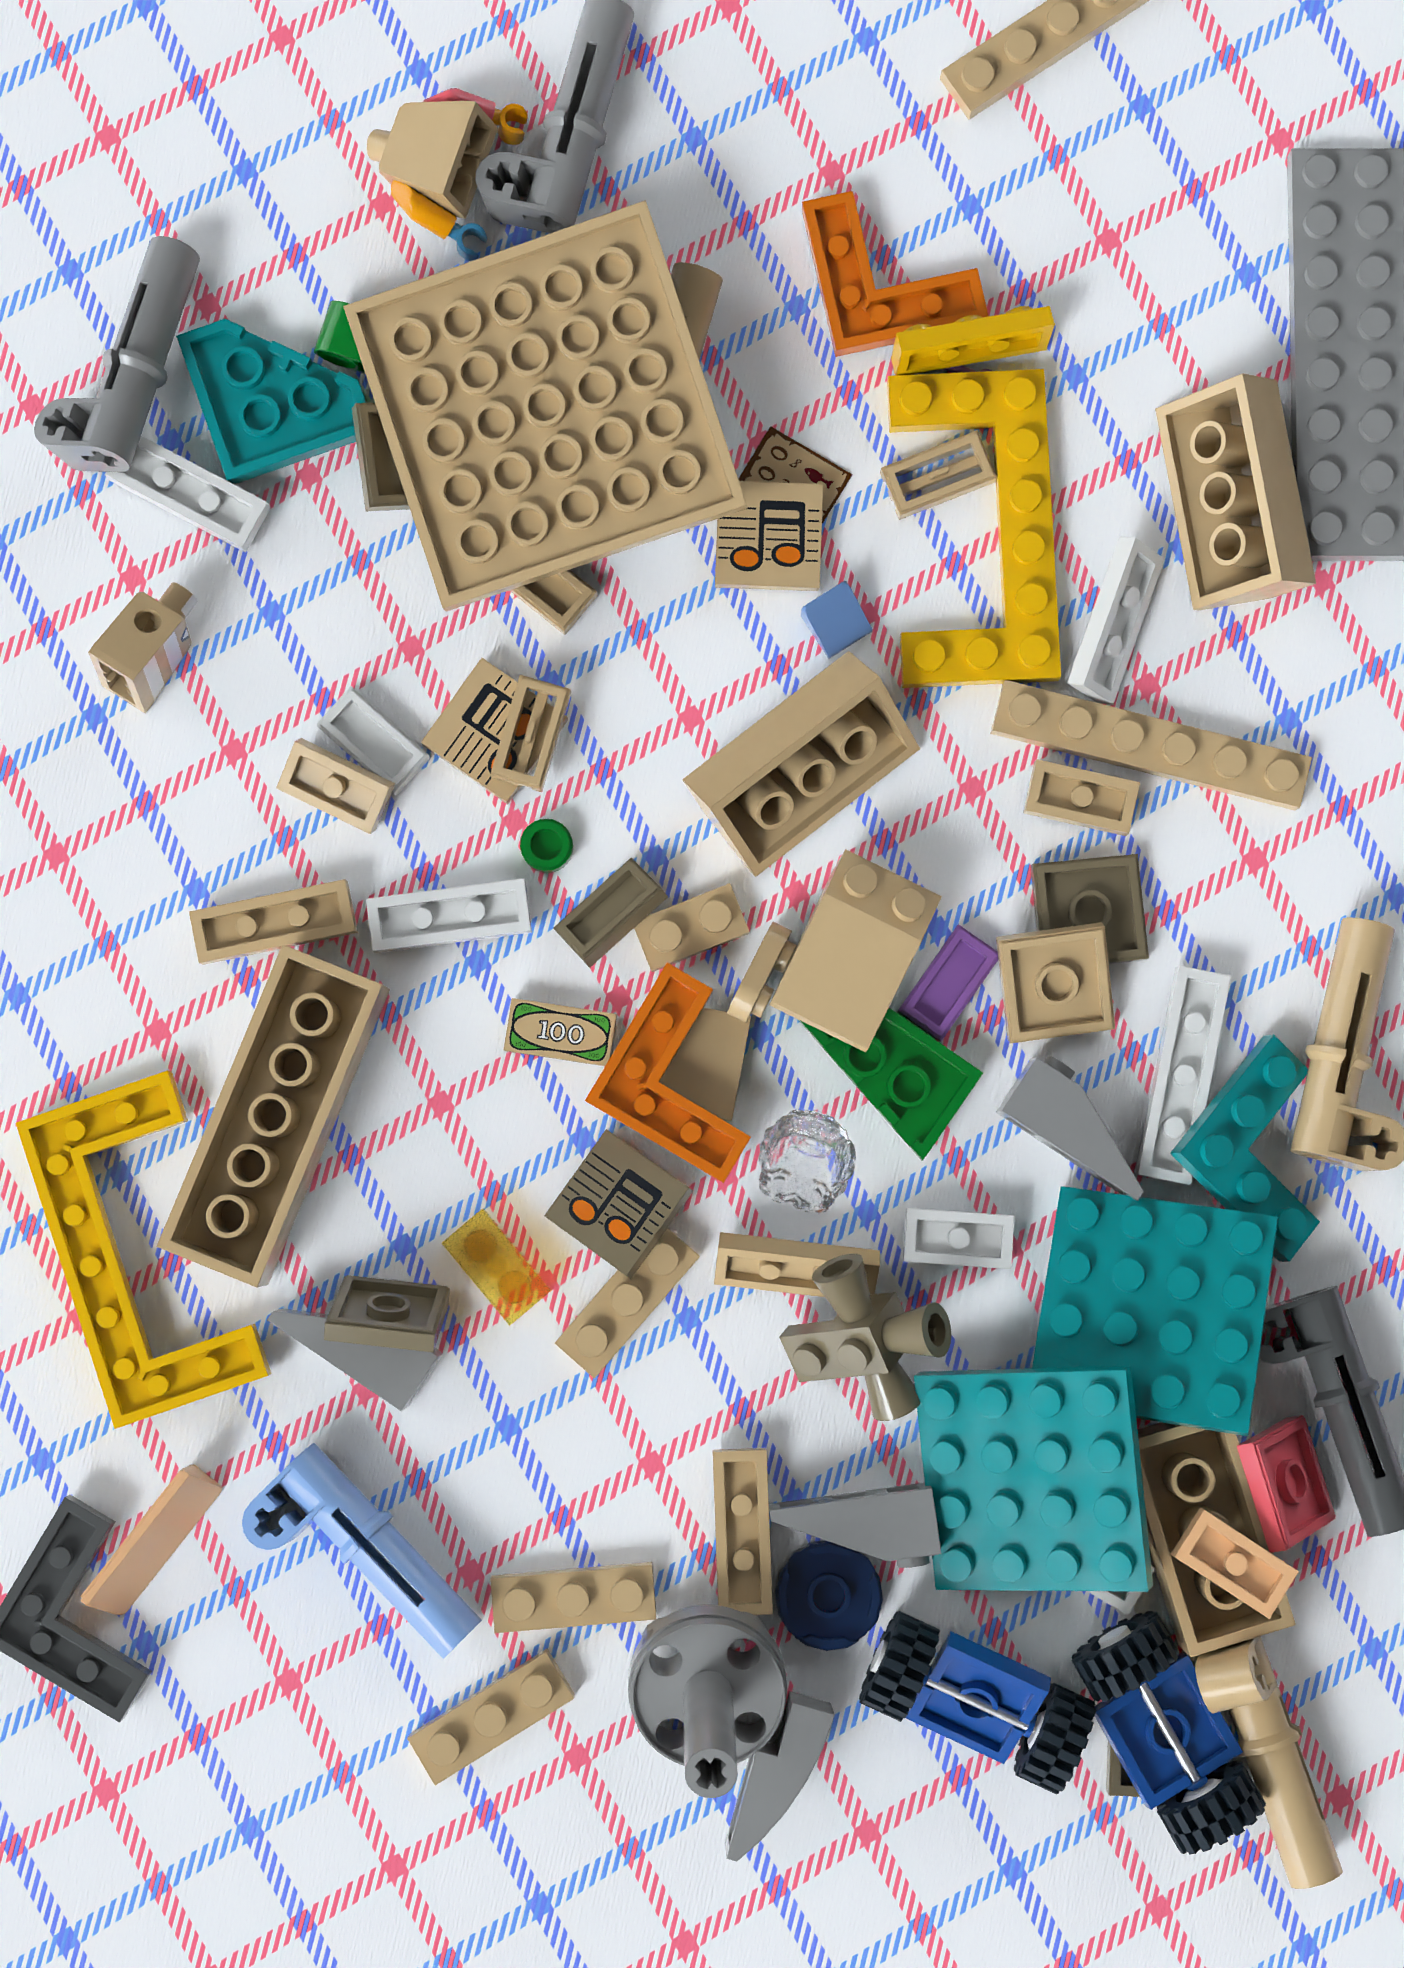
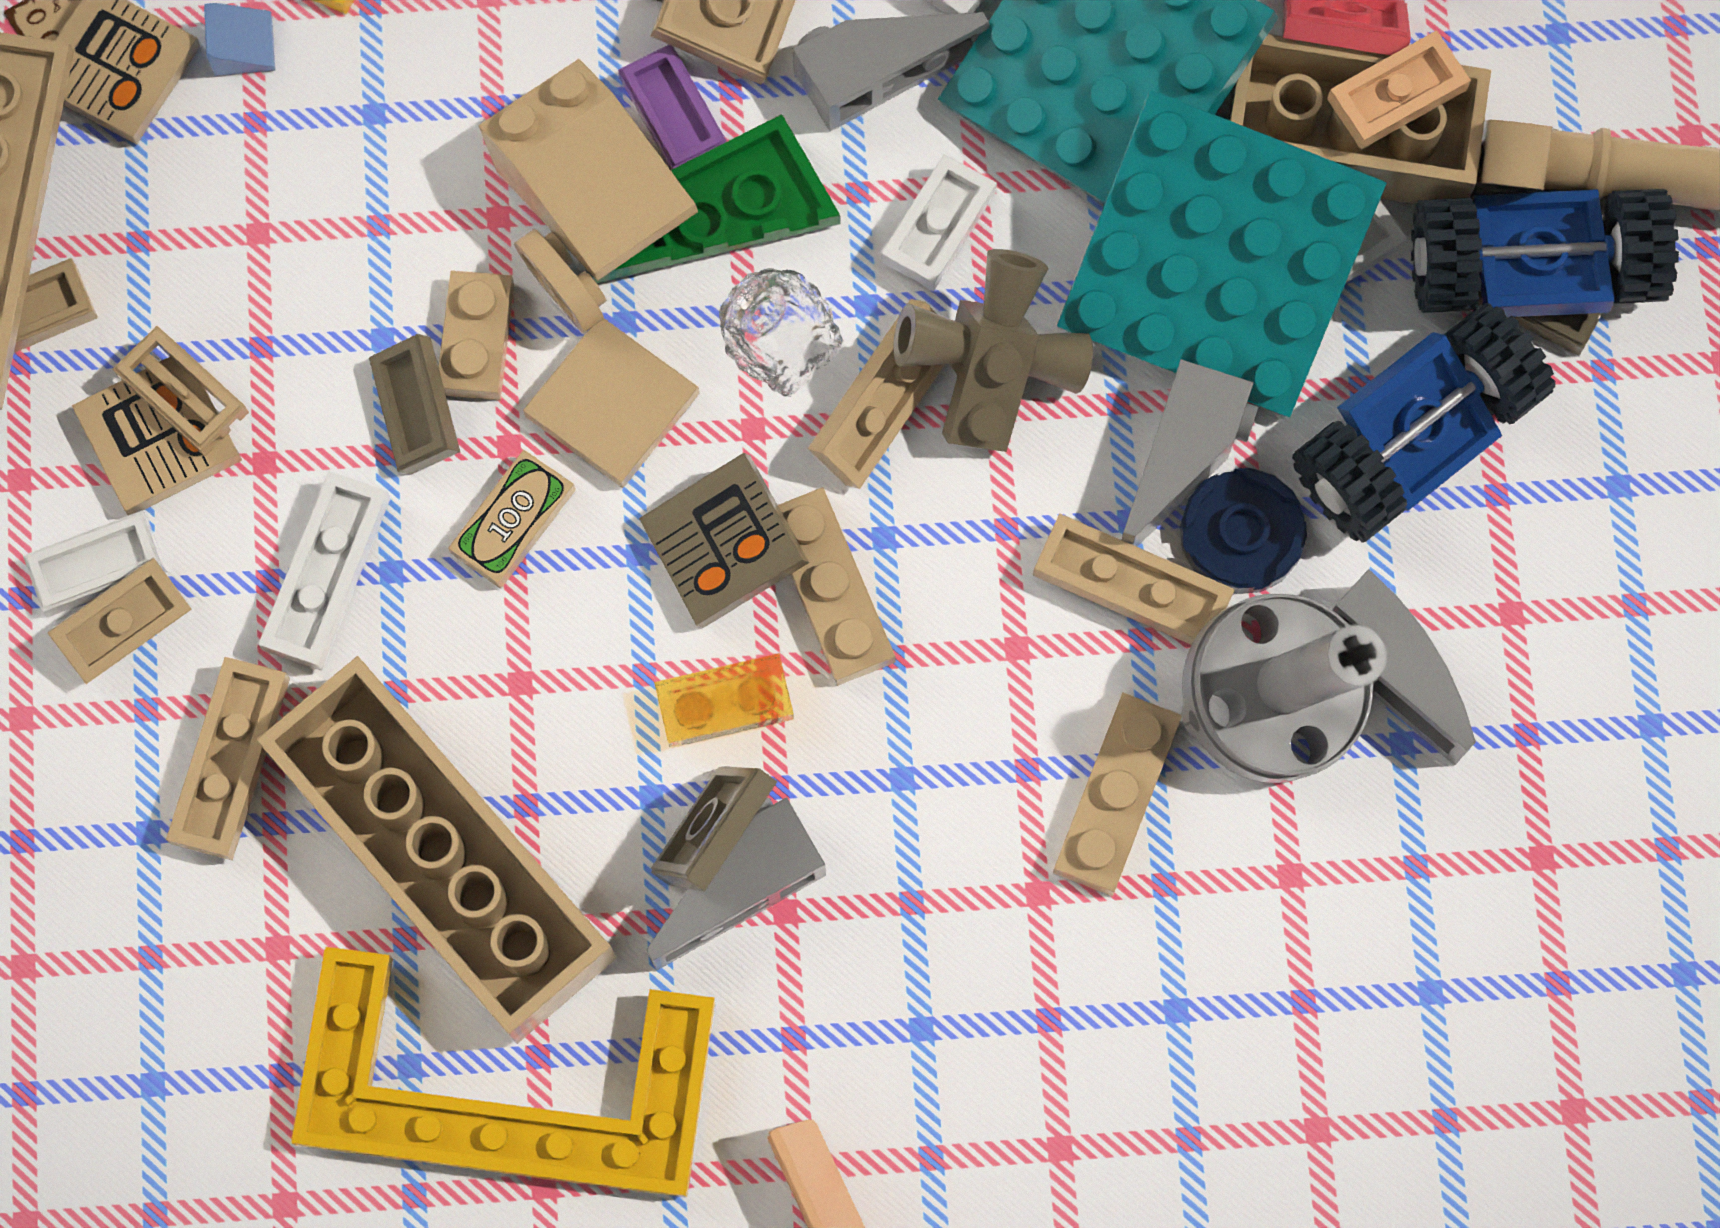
camera: 65 degrees left, 10 degrees down
light blue piece [242,1443,482,1659] -> none
tan plate [407,1648,575,1786] -> none
green tile [520,819,574,873] -> none
orange plate [585,962,751,1183] -> none
tan slope [682,651,920,877] -> none

